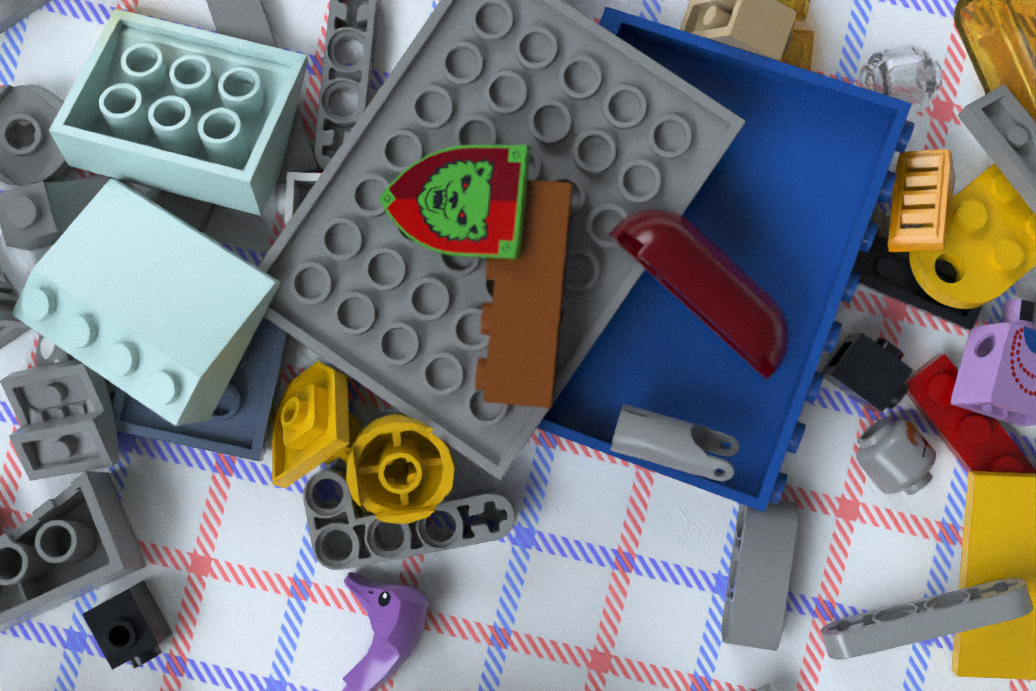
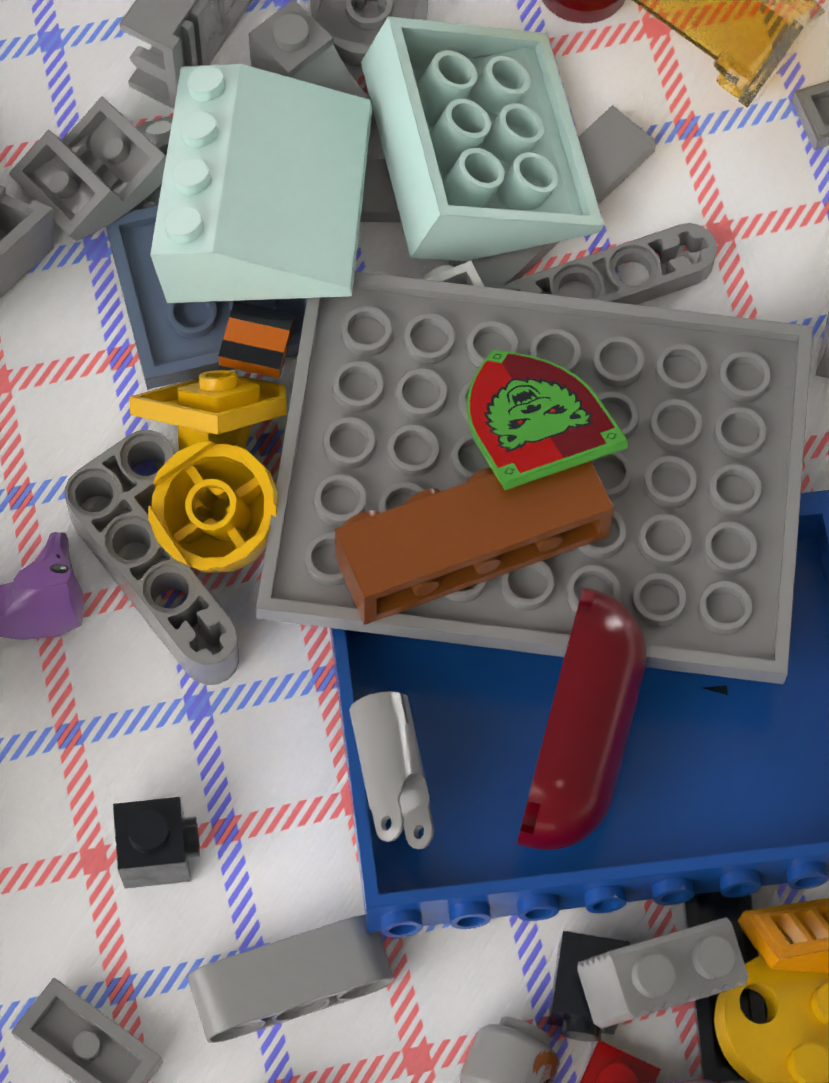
camera: 55 degrees right, 20 degrees down
none -> black brick [113,797,200,889]
none -> tile [218,301,295,379]
none -> light grey brick [577,917,749,1028]

